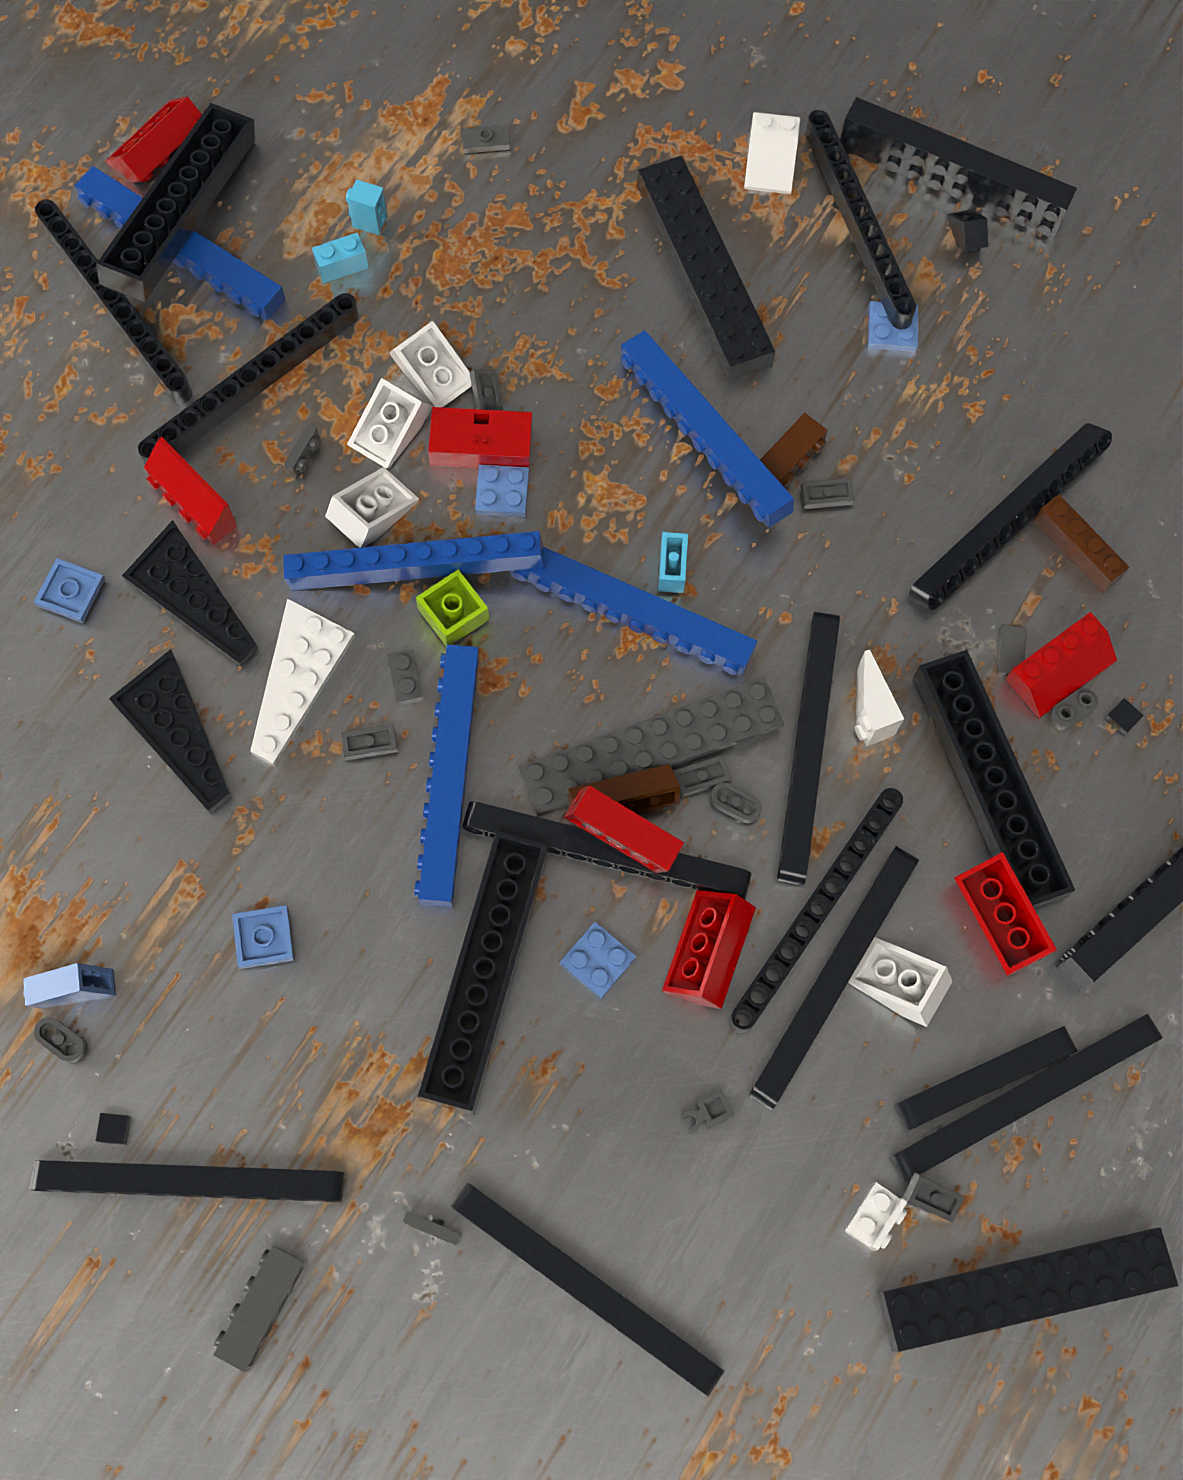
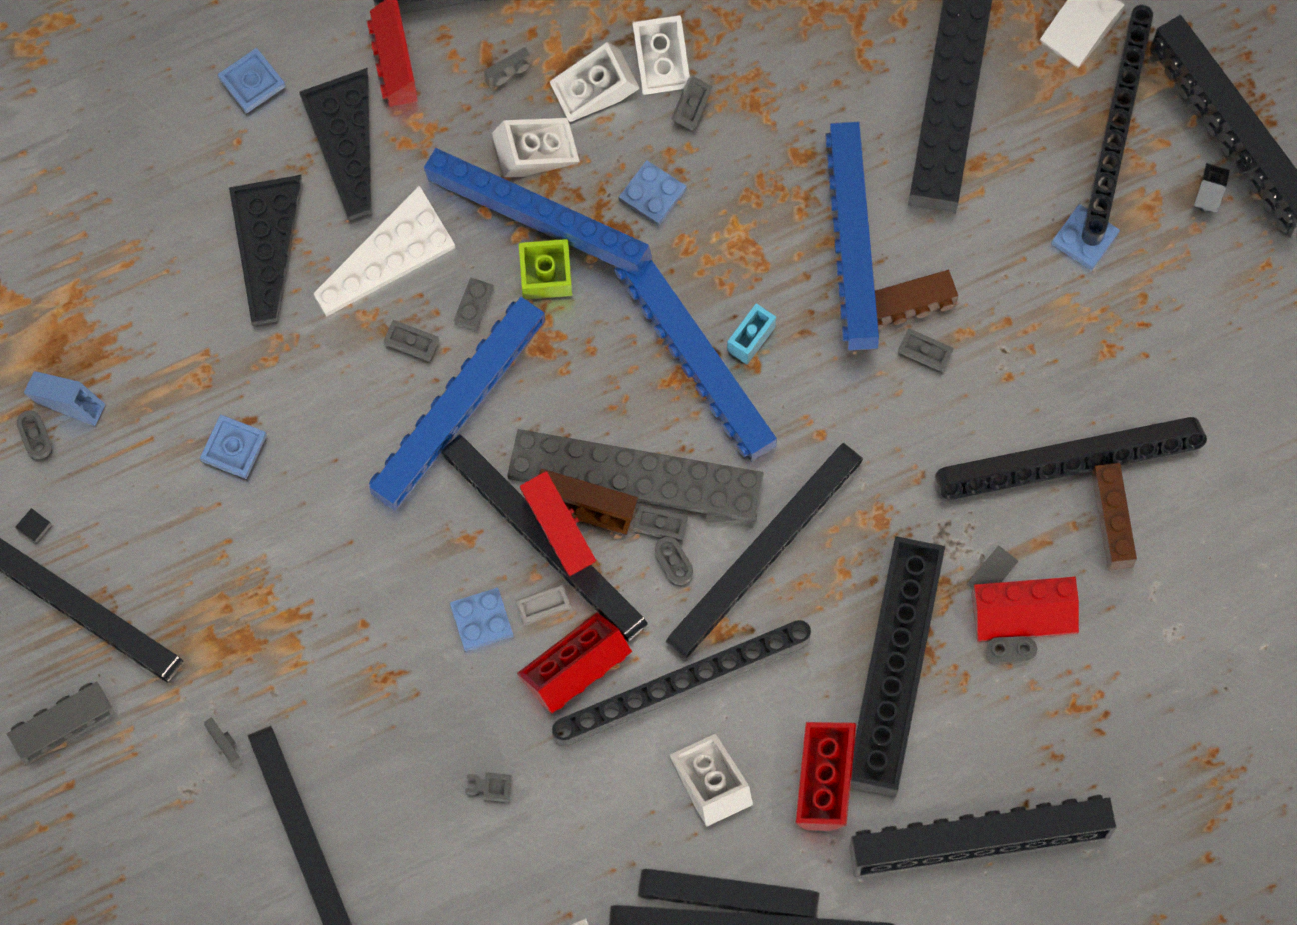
camera: 35 degrees right, 0 degrees up
black brick [418,831,549,1115] -> none
red brick [428,407,533,471] -> none
black beam [748,846,920,1111] -> none
white slope [855,649,904,747] -> none
black tile [1105,698,1144,735] -> none
none -> light grey tile [515,584,572,626]

